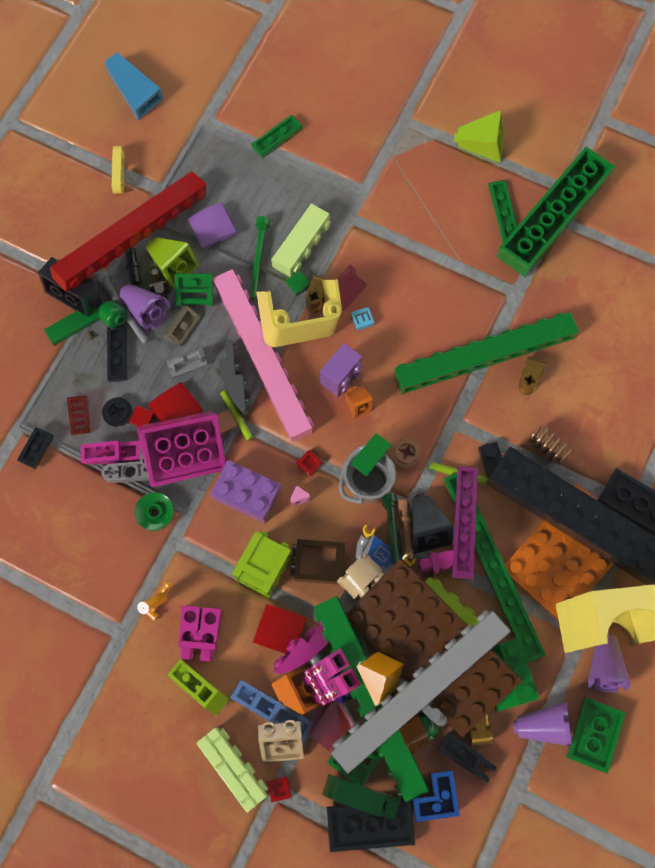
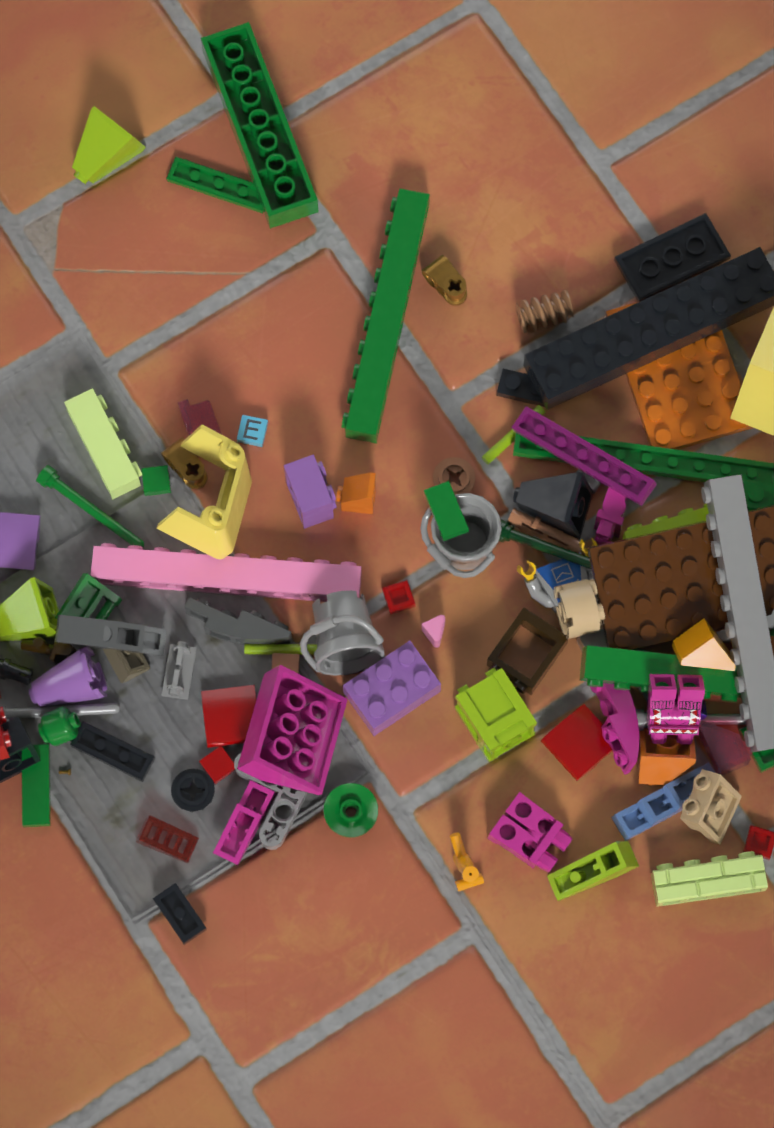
camera: 60 degrees left, 0 degrees up
none -> dark grey slope [55,615,166,656]
none -> light grey piece [300,590,385,676]

